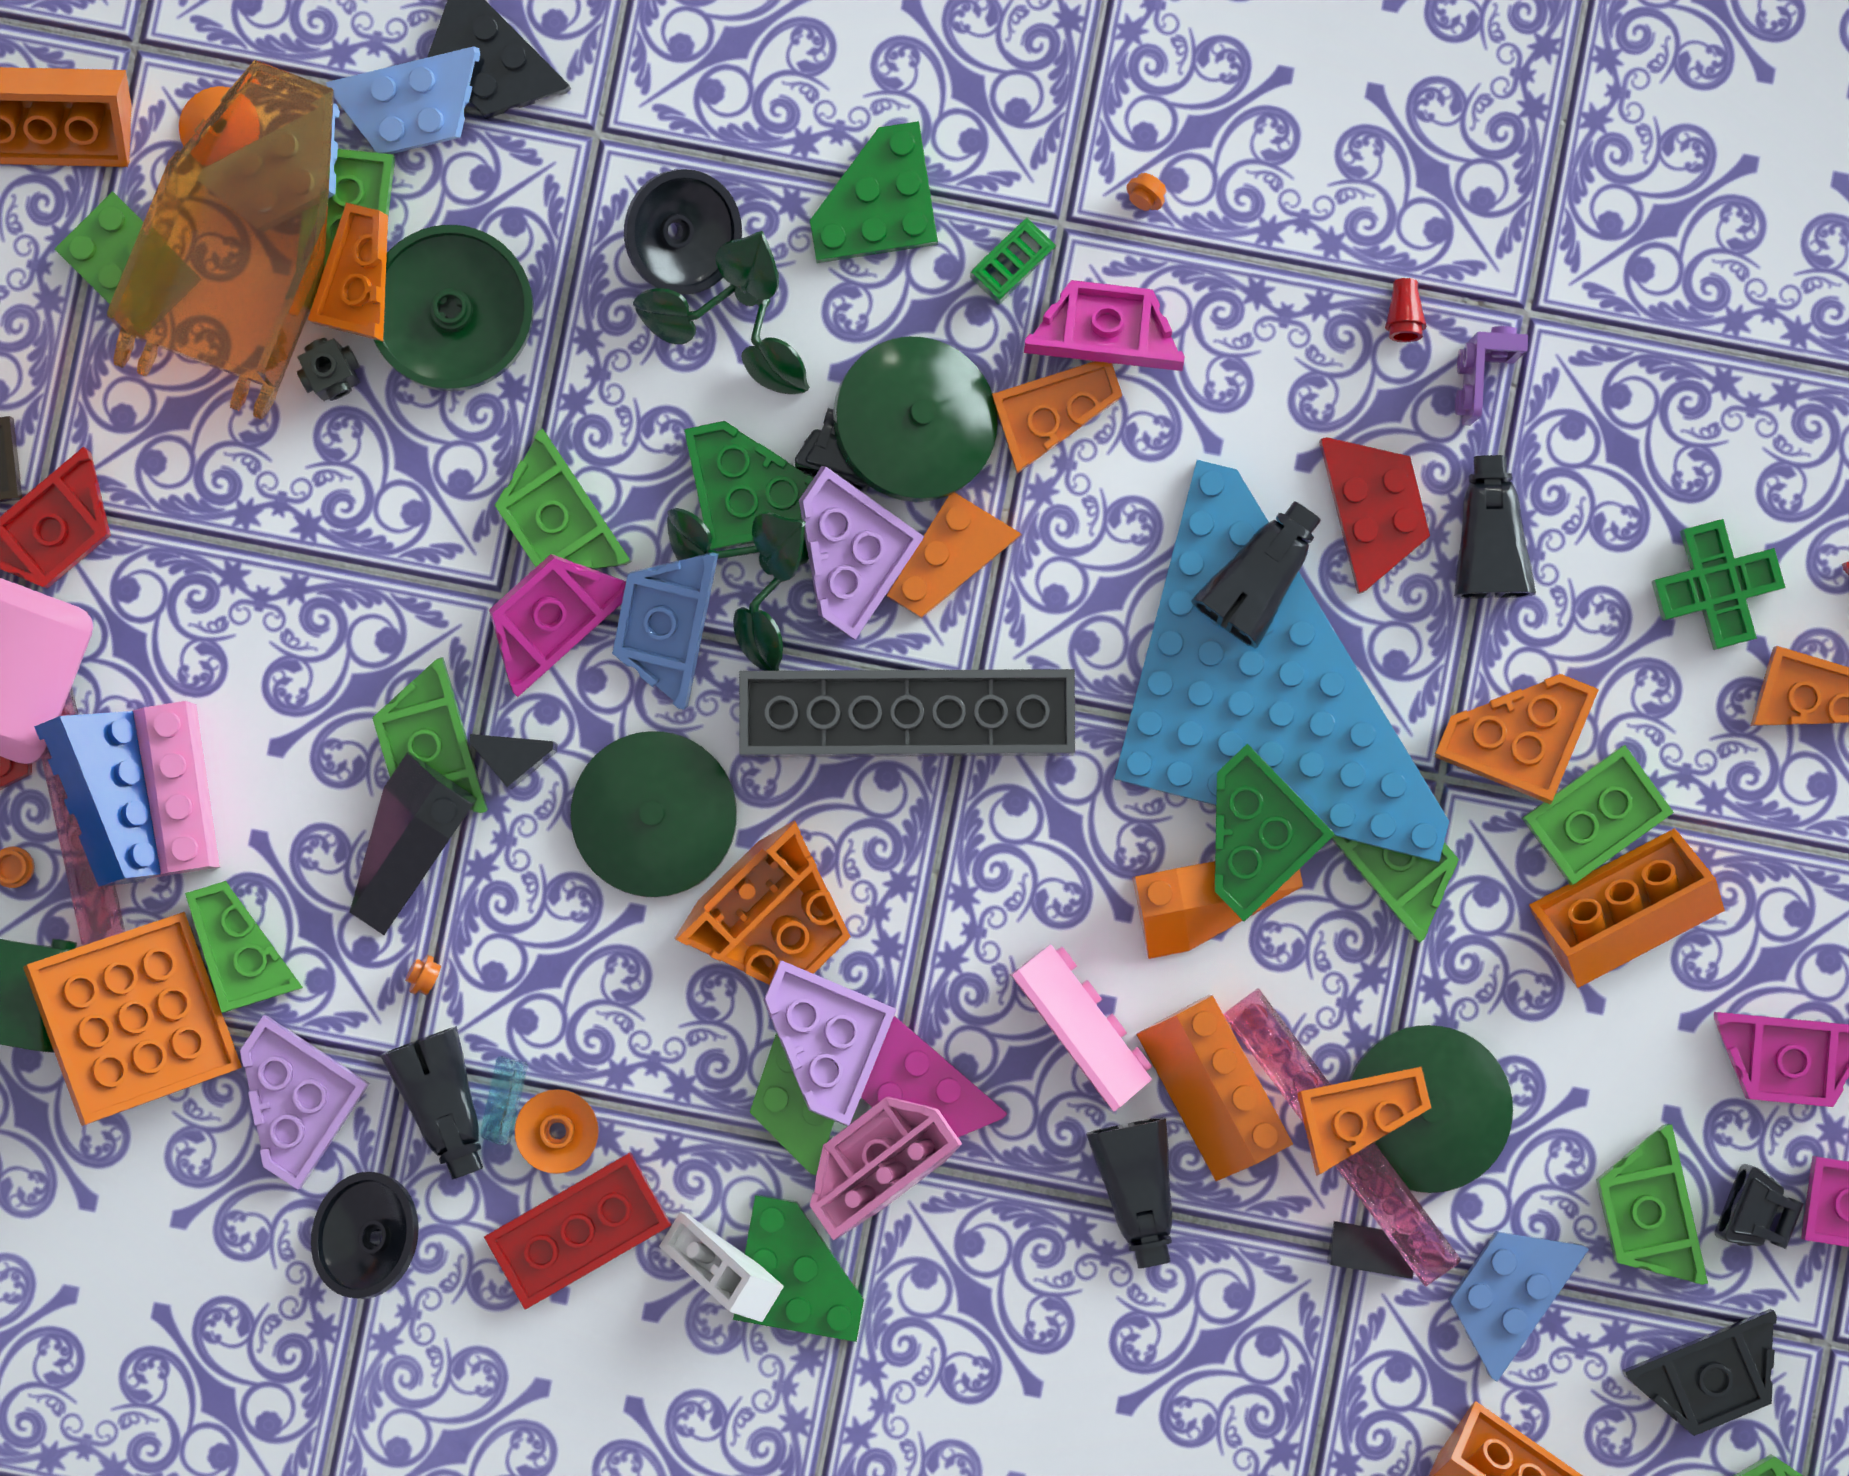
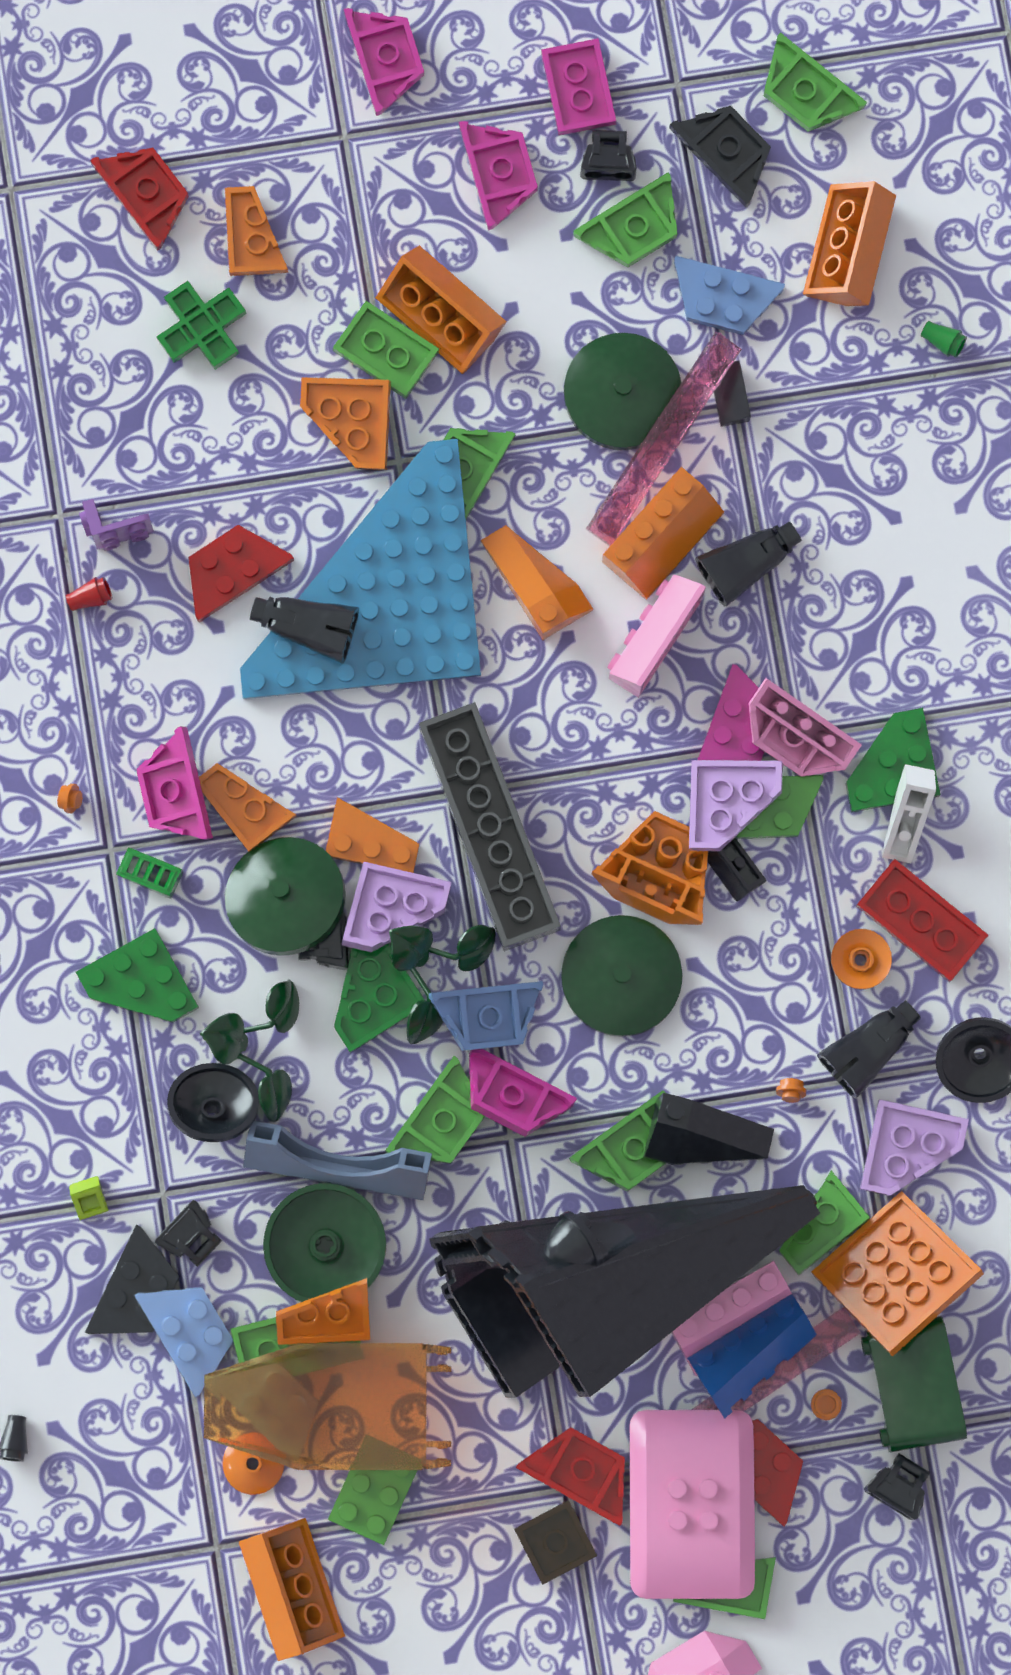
camera: 115 degrees left, 5 degrees down
pearl dark grey brick [296,338,360,401] -> none
black slope [470,734,558,789] -> none
clear light blue slope [480,1056,528,1146] -> none
green plate [1215,744,1335,921] -> none
orange wing [1297,1067,1431,1176] -> none
black piece [1454,455,1536,599] -> none
none -> lime slope [69,1176,109,1220]
none -> black piece [155,1200,222,1267]
none -> sand blue arch [243,1121,432,1200]
none -> black piece [429,1185,820,1398]
none -> black slope [707,837,767,901]

